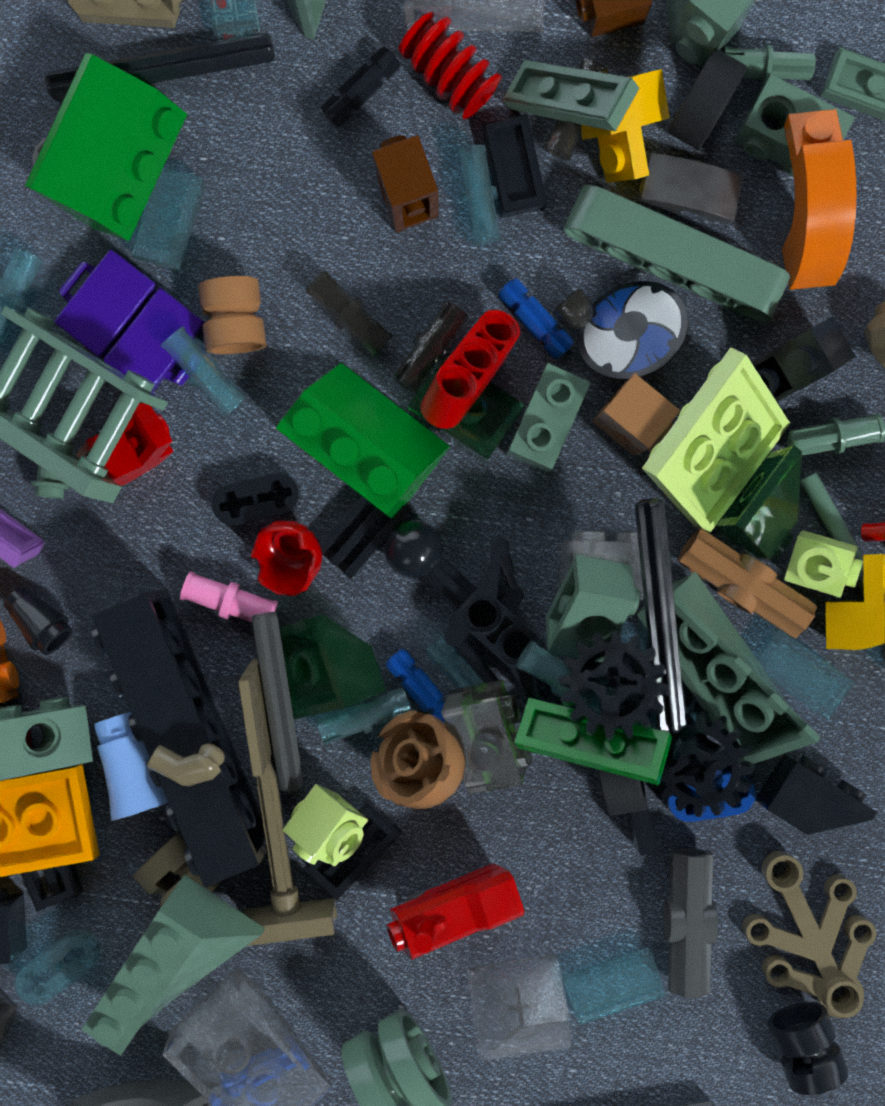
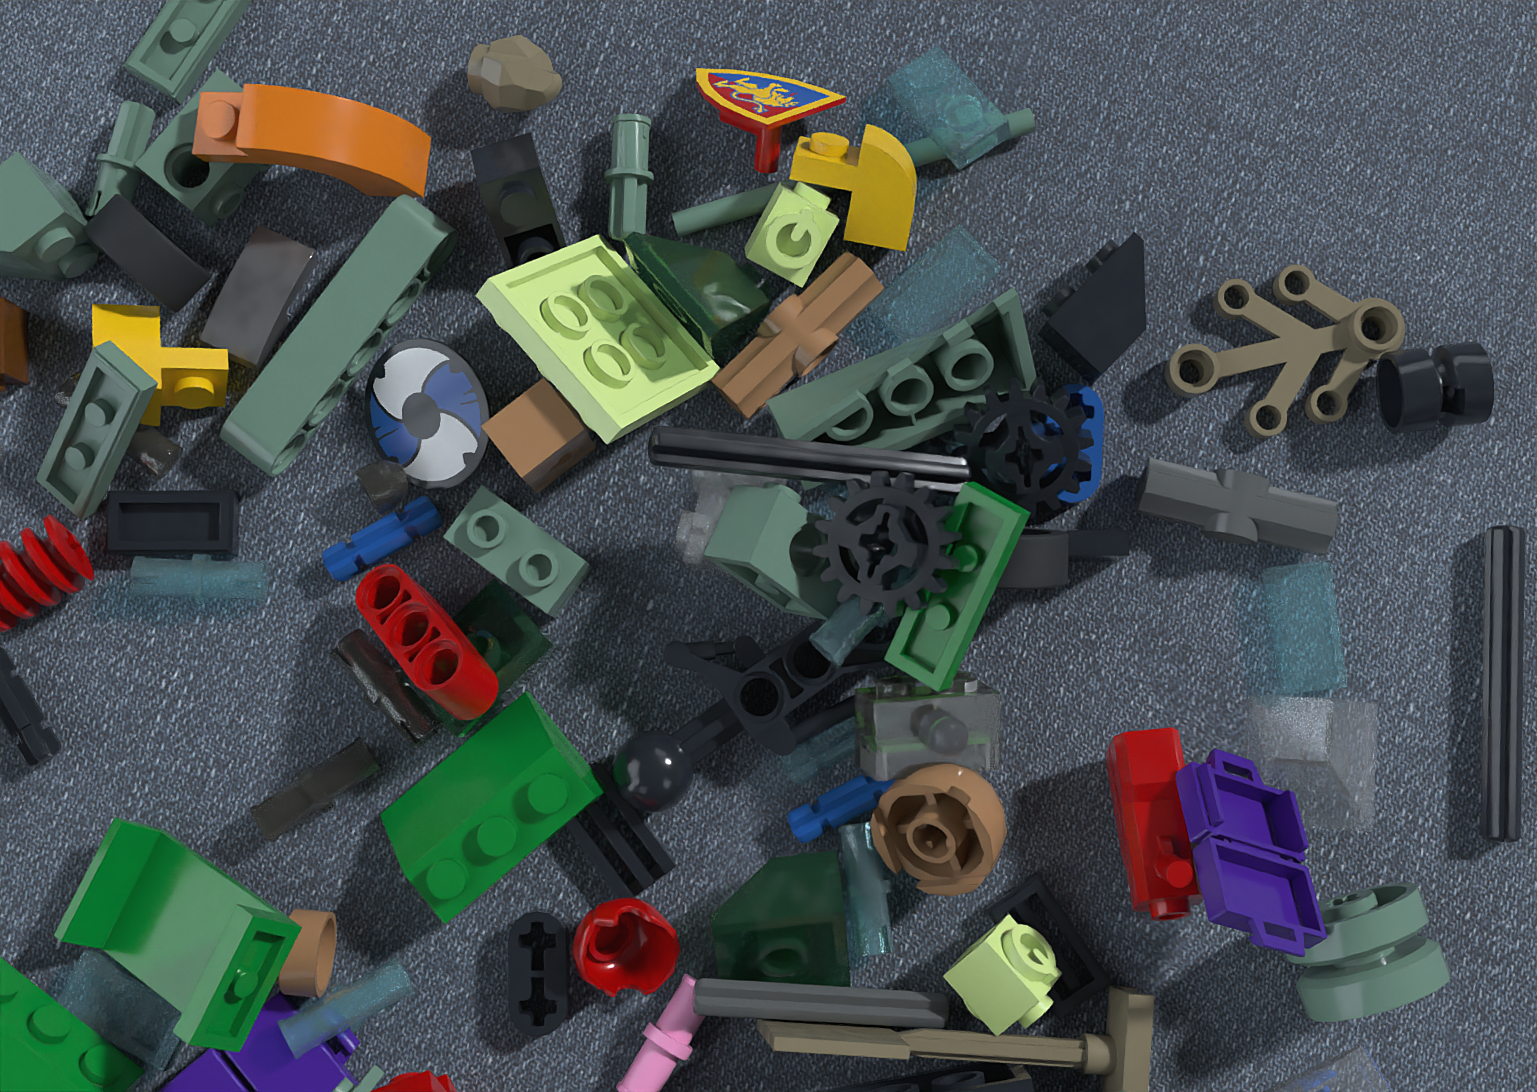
camera: 80 degrees left, 5 degrees down
reddish brown brick [372,135,439,233] -> none
none -> green panel [54,817,302,1052]
none -> dark purple piece [1176,748,1327,957]

